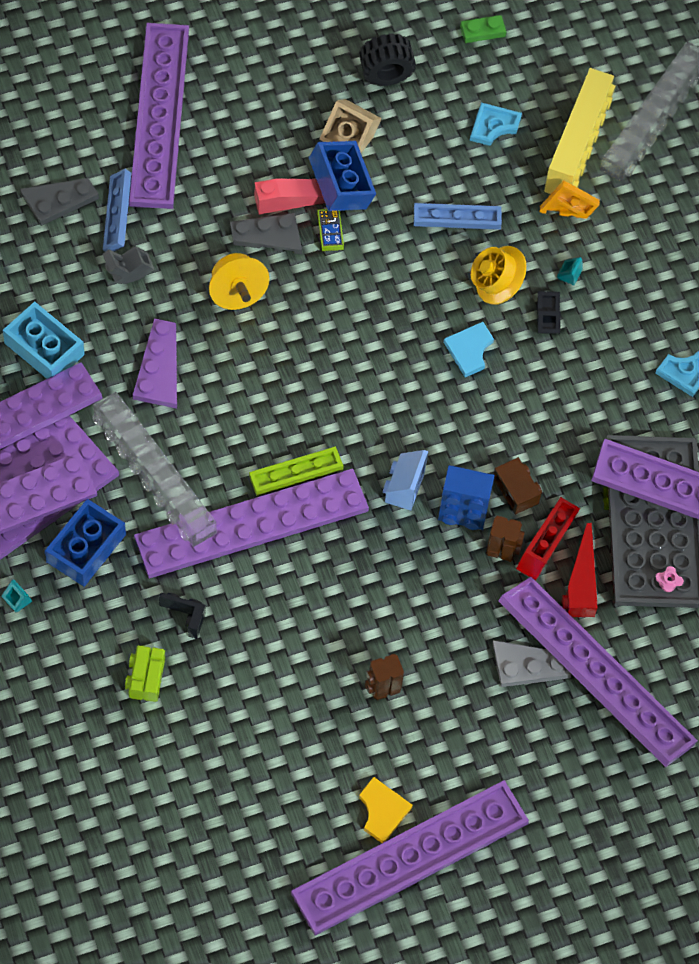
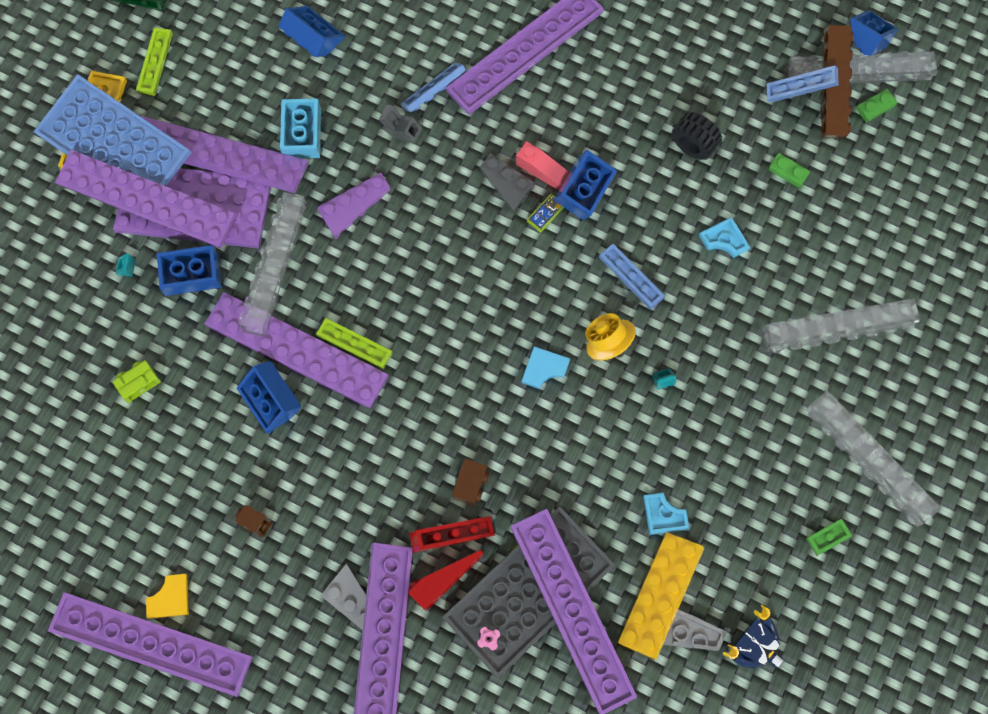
camera: 55 degrees right, 10 degrees up
dark grey wing [20,178,99,226] -> none
black bracket [159,593,206,639] -> none
yellow piece [209,253,269,310] -> none
tan slope [319,99,382,153] -> none
light blue slope [383,450,428,511] -> none
blue brick [438,465,495,530] -> none
reddish brown brick [486,516,525,562] -> none
black slope [537,291,561,334] -> none
light orange wing [539,180,599,219] -> none
light yellow brick [544,68,616,194] -> none
none -> blue slope [237,361,302,434]

